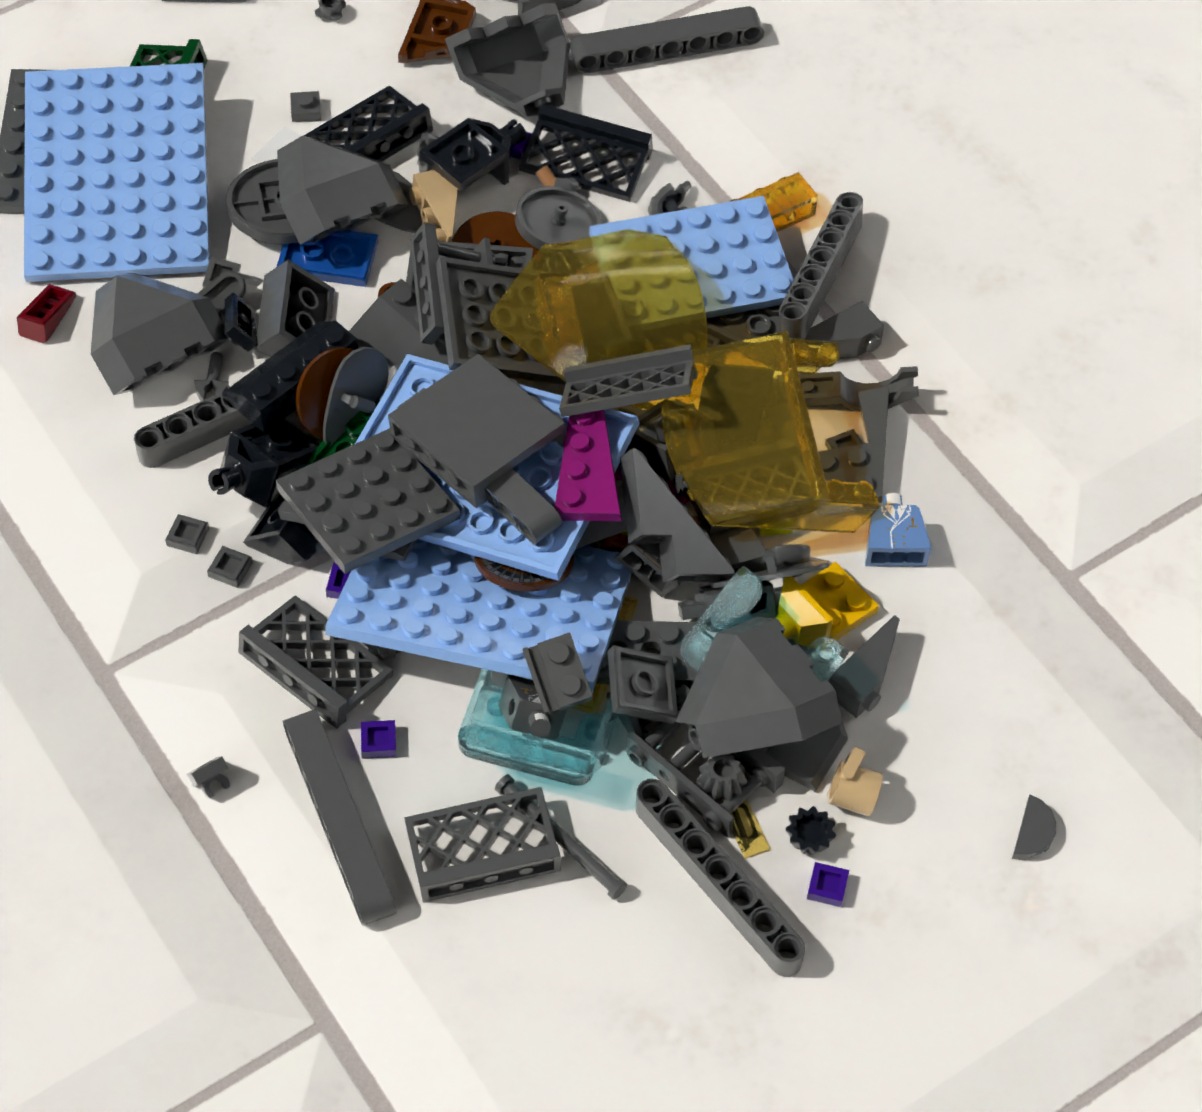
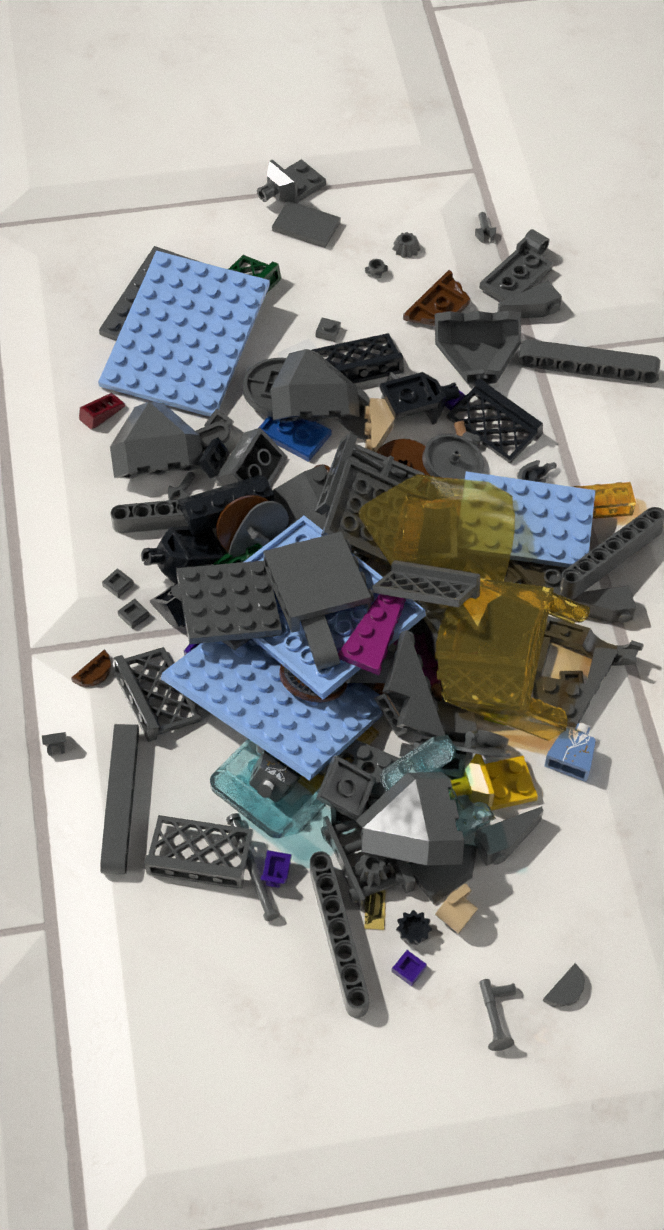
camera: 25 degrees right, 0 degrees up
dark purple tile [361,720,396,759] -> none
dark grey plate [522,632,593,716] -> none
none -> reddish brown tile [71,649,112,687]
none -> dark purple bracket [261,850,292,888]
none -> dark grey piece [479,979,516,1051]

